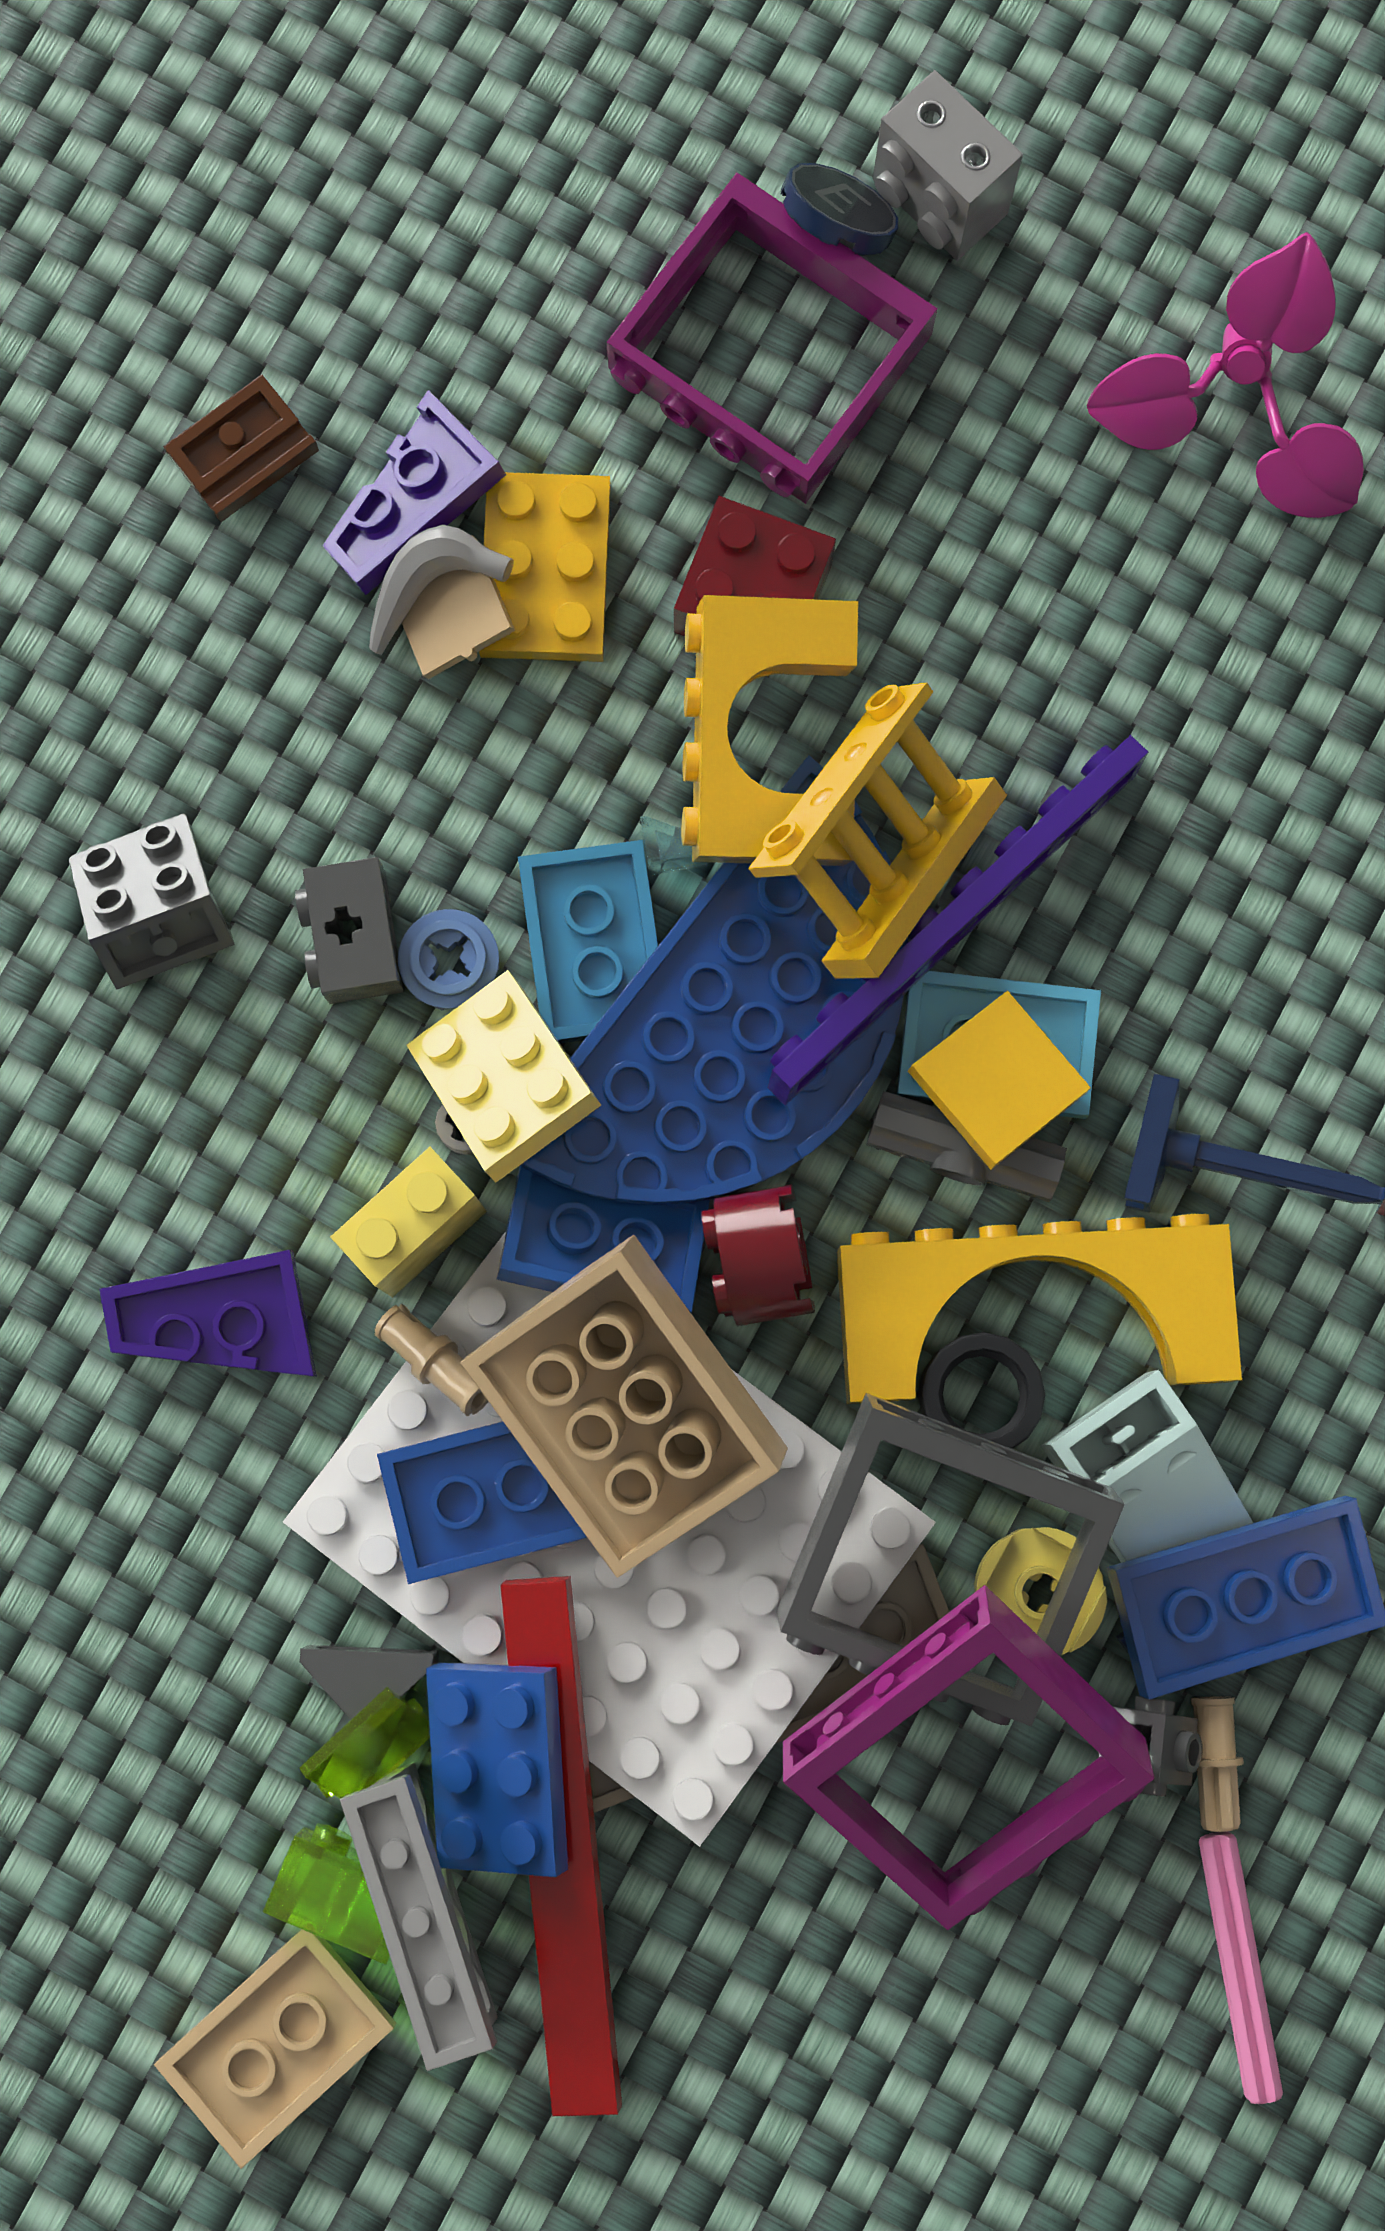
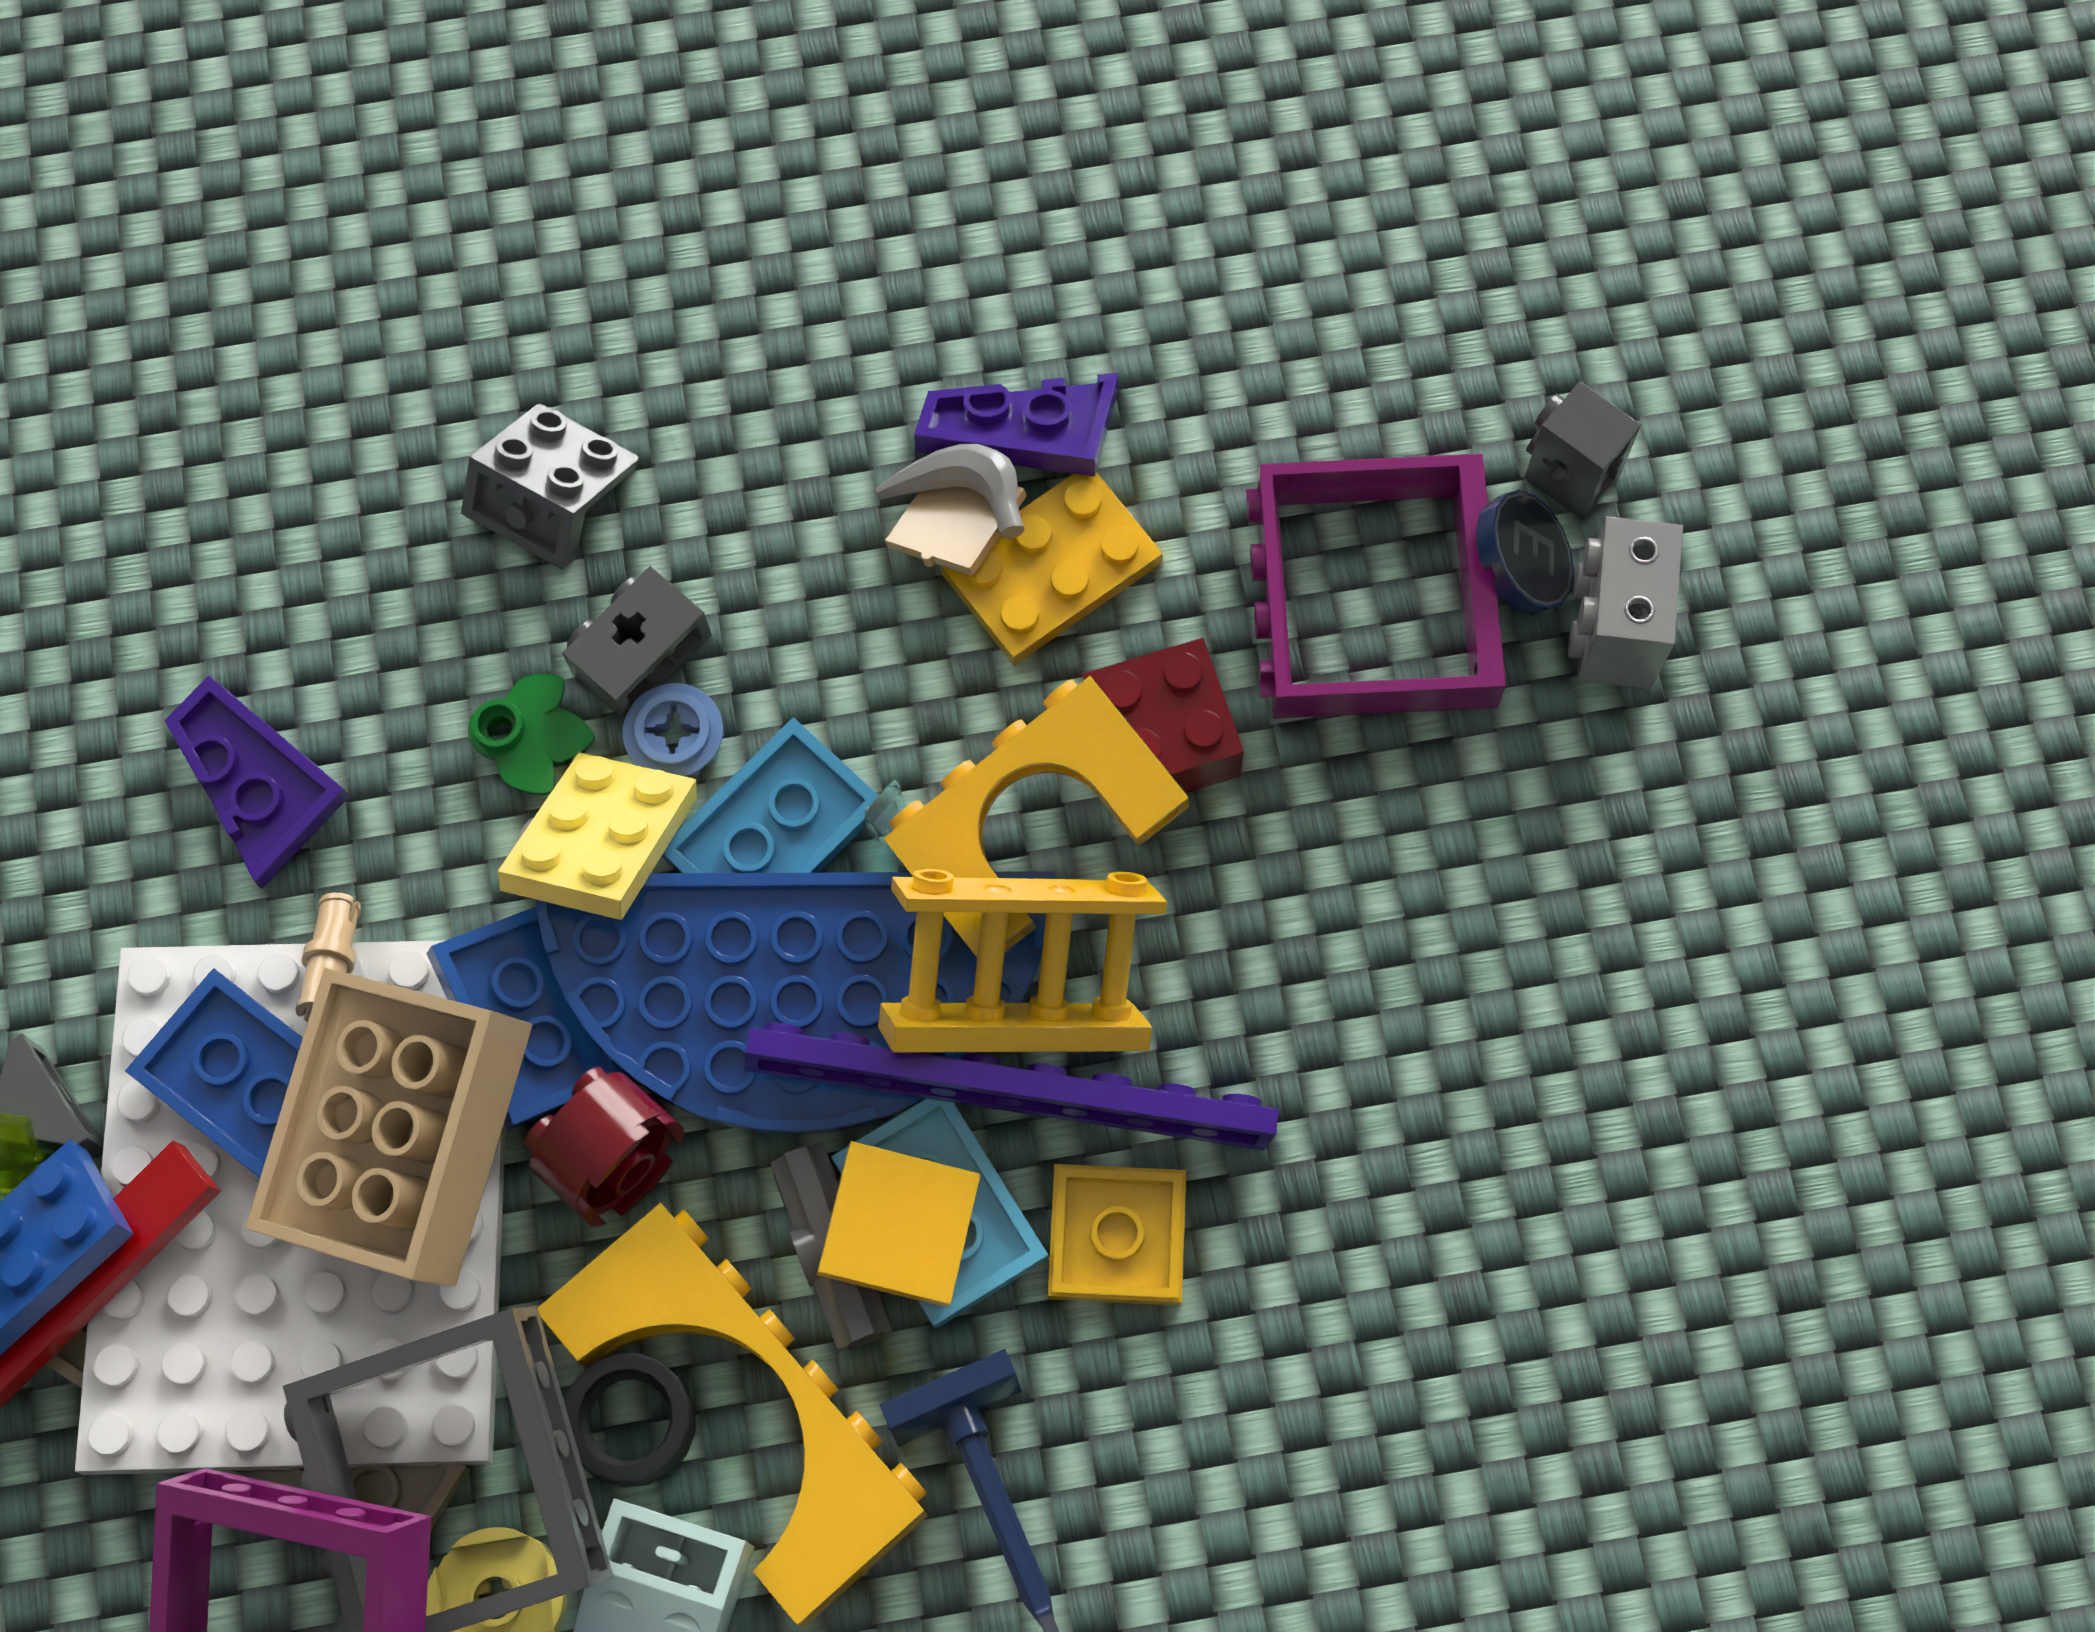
camera: 55 degrees right, 10 degrees down
reddish brown plate [163,374,319,523] -> none
light yellow brick [330,1147,487,1298] -> none
dark pink plant [1087,232,1364,518] -> none
none -> green plate [468,674,595,795]
none -> yellow tile [1048,1164,1186,1306]
none -> dark grey brick [1524,381,1641,520]

